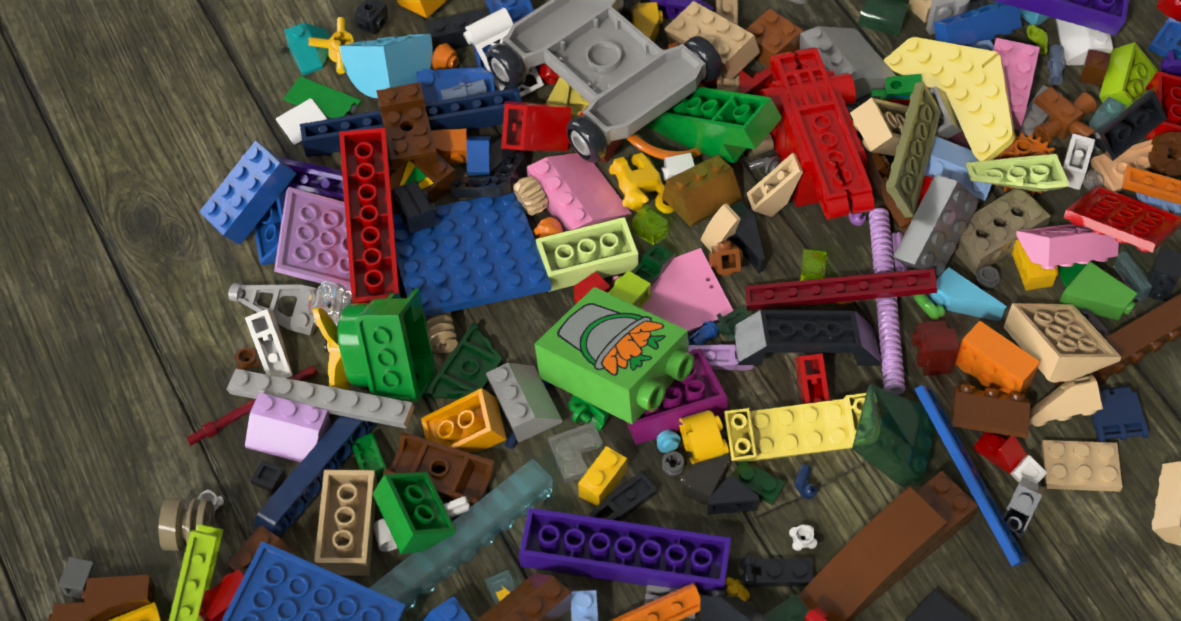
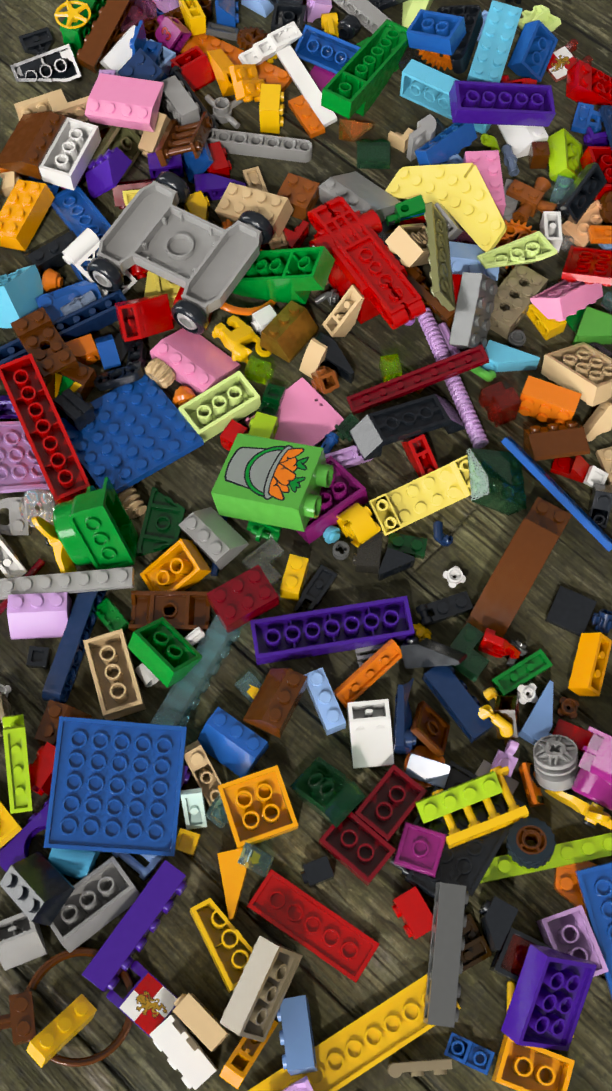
camera: 20 degrees left, 10 degrees up
none -> dark red brick [206,564,279,633]

